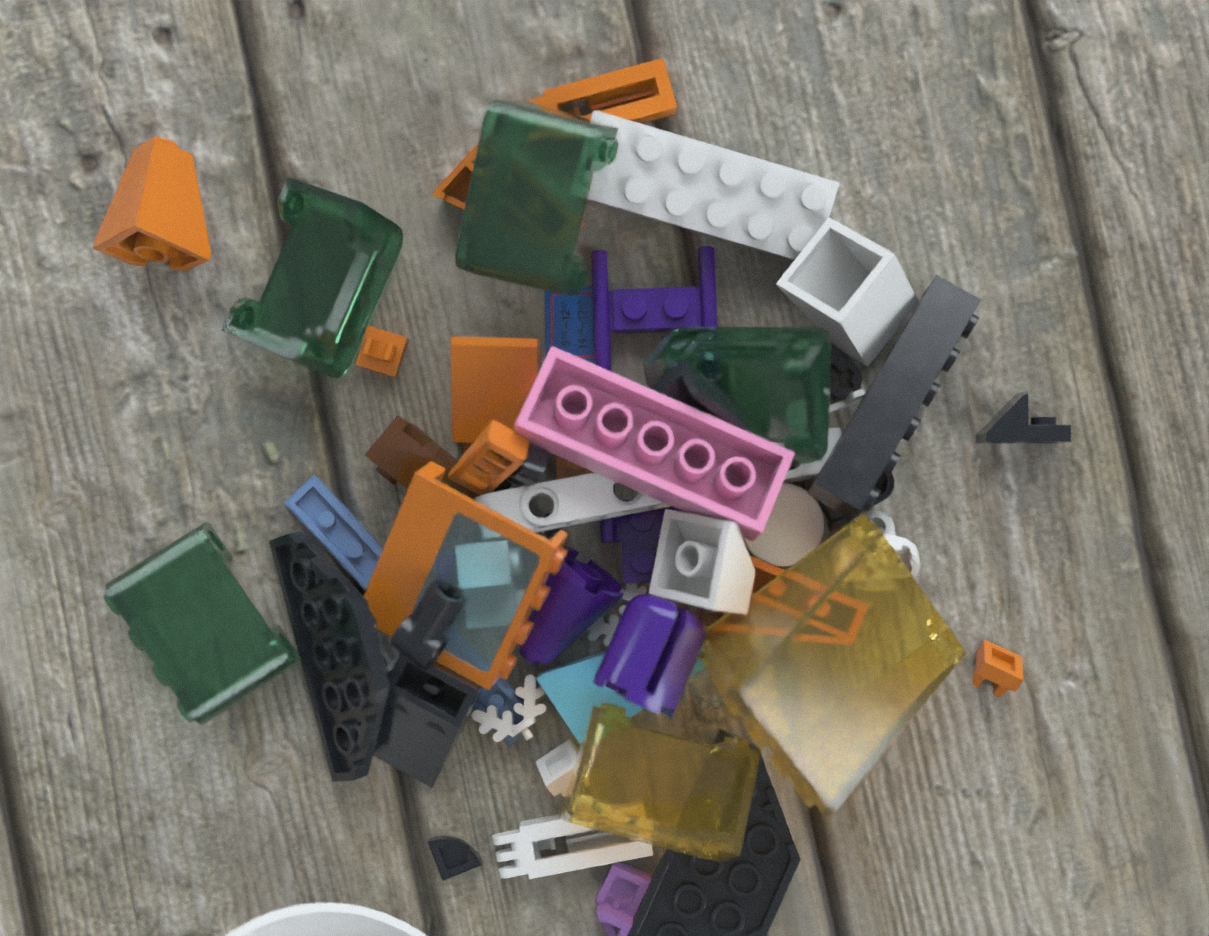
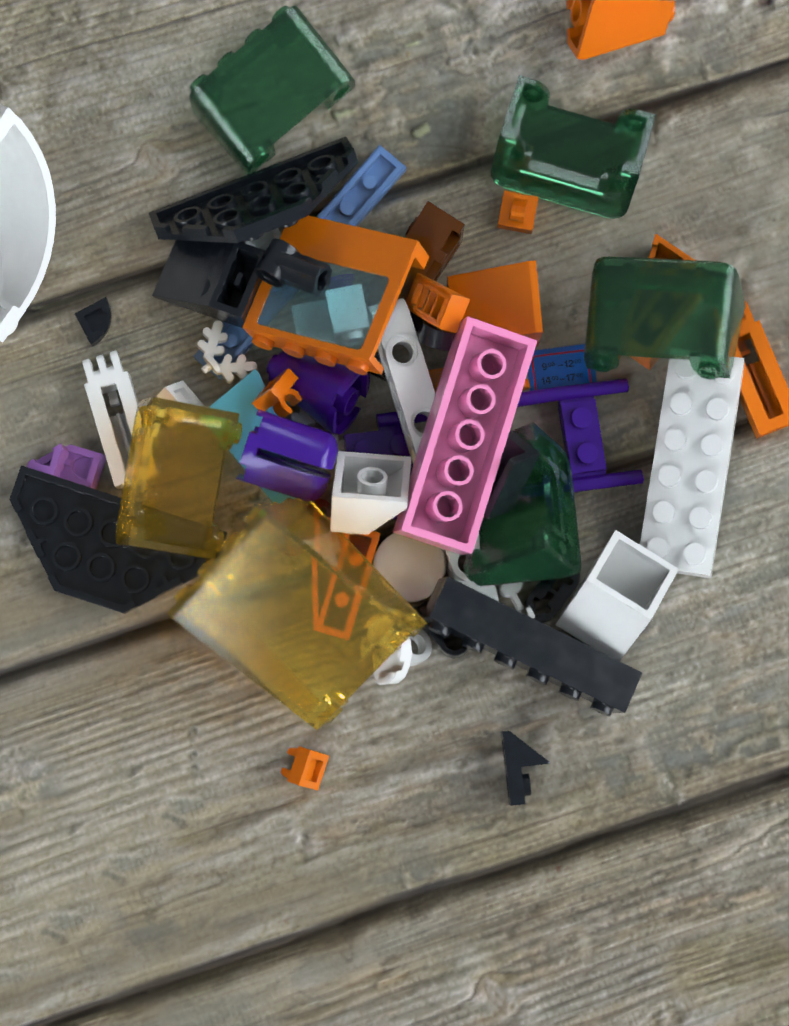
camera: 80 degrees right, 5 degrees down
none -> orange tile [252,368,302,418]

